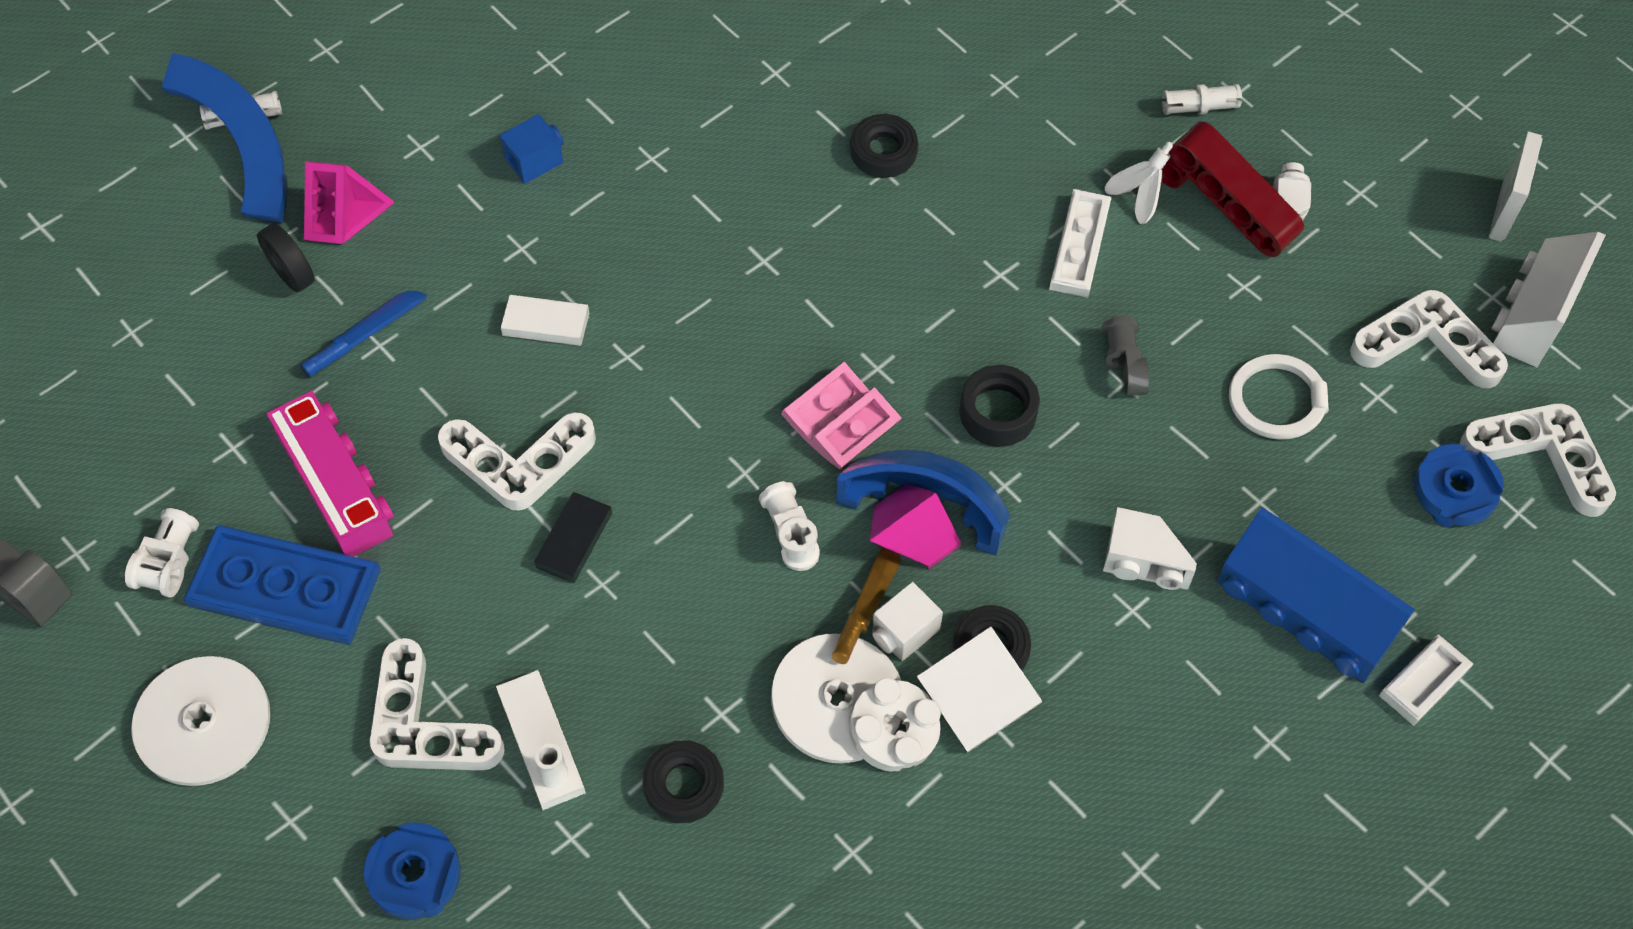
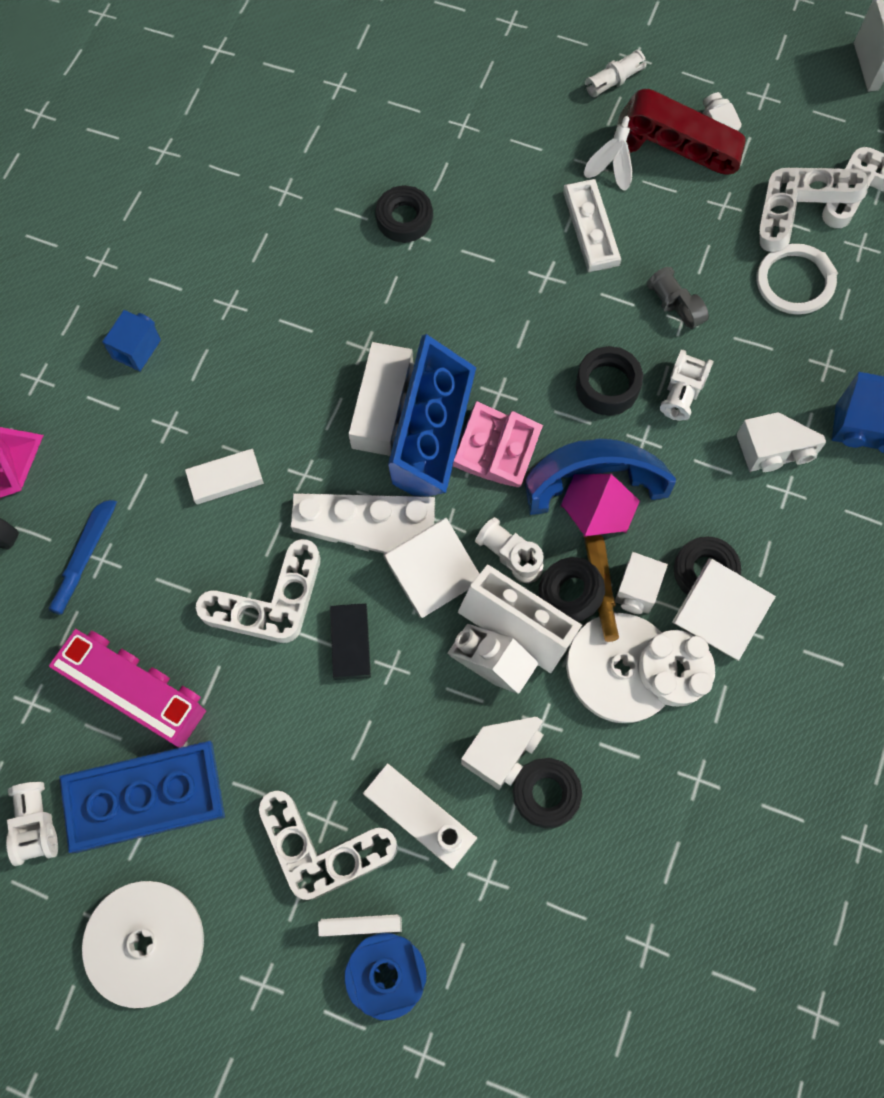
camera: 25 degrees left, 10 degrees up
none -> white wing [291,494,435,554]
none -> white tile [318,915,402,937]
none -> white brick [349,342,414,456]
none -> white tile [383,518,479,618]
none -> blue slope [388,334,476,497]
none -> white slope [447,624,539,694]
none -> white brick [458,564,582,673]
none -> white slope [461,717,544,790]
none -> black tyre [539,557,605,622]
none -> white connector [660,349,714,421]
none -> white beam [759,168,868,252]

